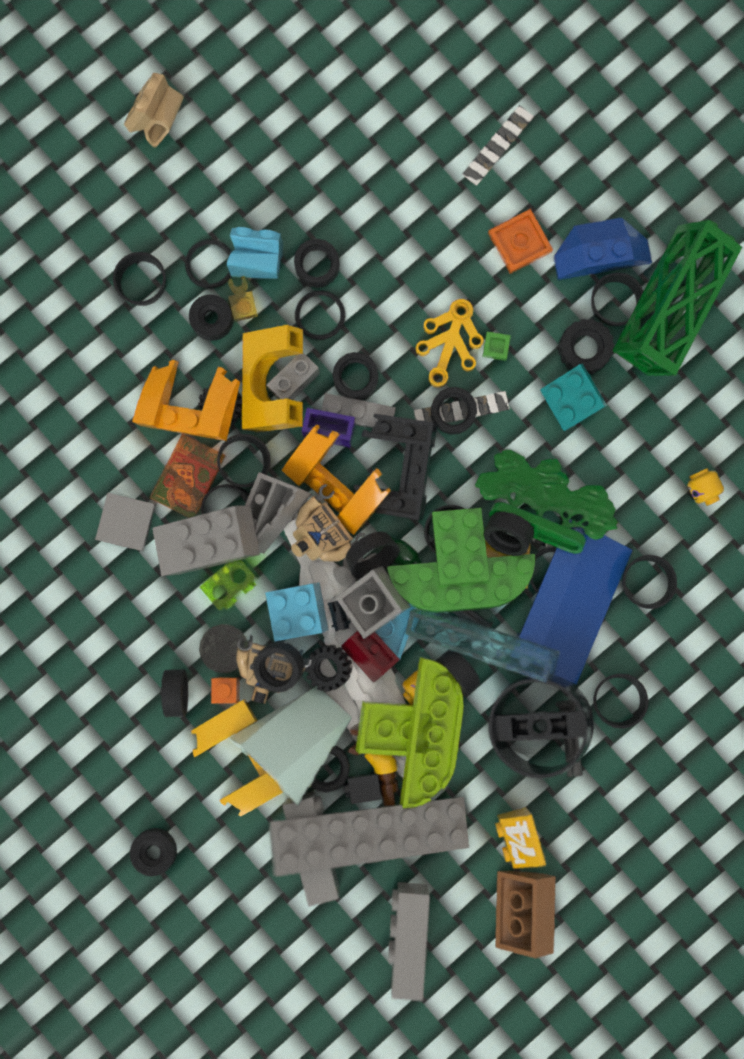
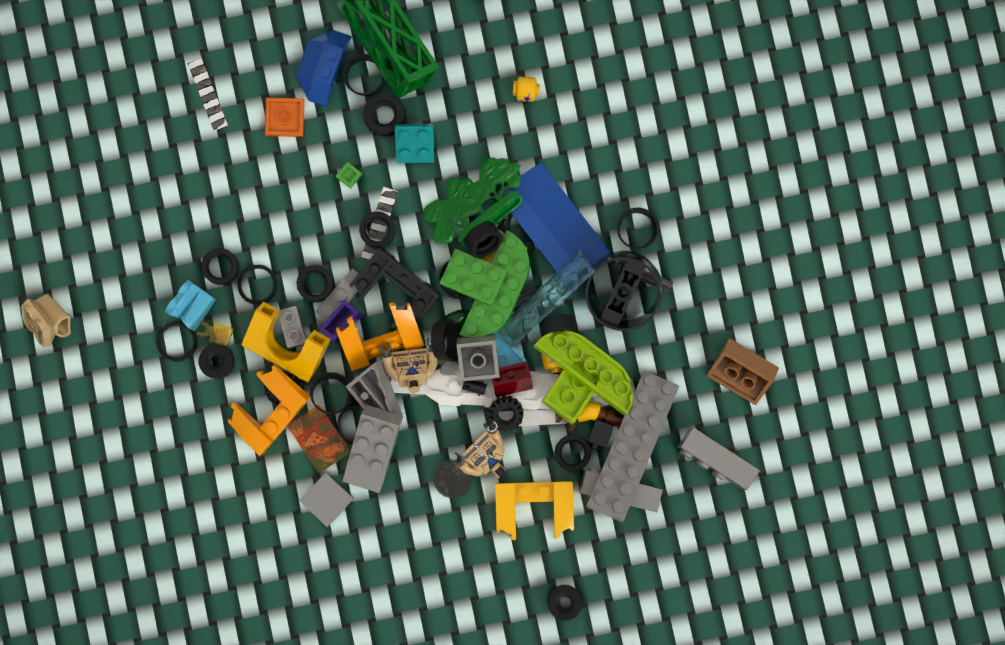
camera: 65 degrees left, 0 degrees up
black tyre [113,252,166,306] -> none
black tyre [161,669,189,717] -> none
clear neon green brick [199,560,258,610] -> none
orange brick [211,677,240,704] -> none
light aqua wedge [229,686,352,806] -> none
black tyre [253,641,304,693] -> none
medium azure brick [265,582,328,642] -> none
yellow plant [416,299,484,388] -> none
yellow slope [495,807,546,868] -> none
black tyre [622,555,677,609] -> none

